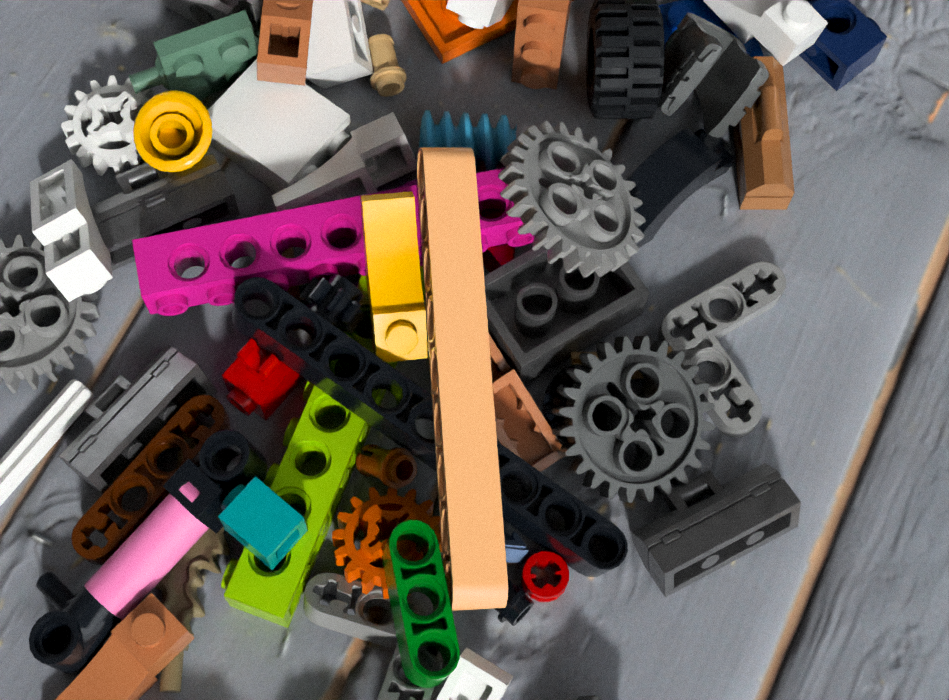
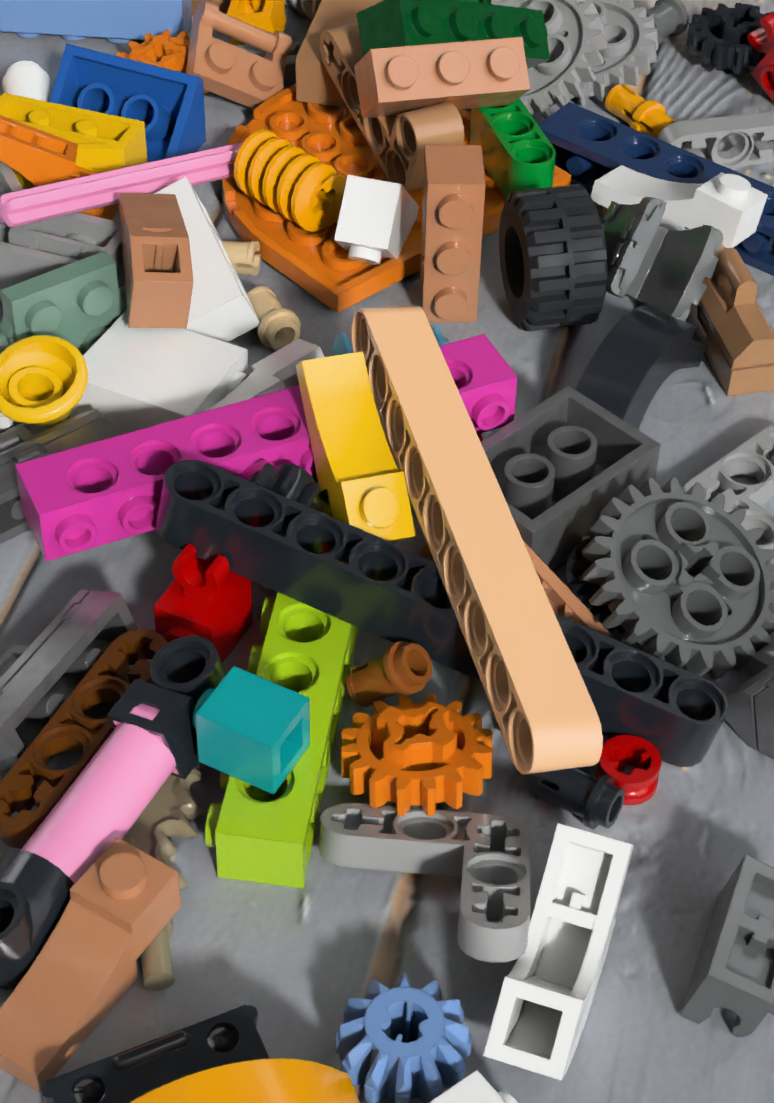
camera: 10 degrees left, 25 degrees down
green beam [382,520,460,688] -> none
light grey gear [498,121,646,278] -> none

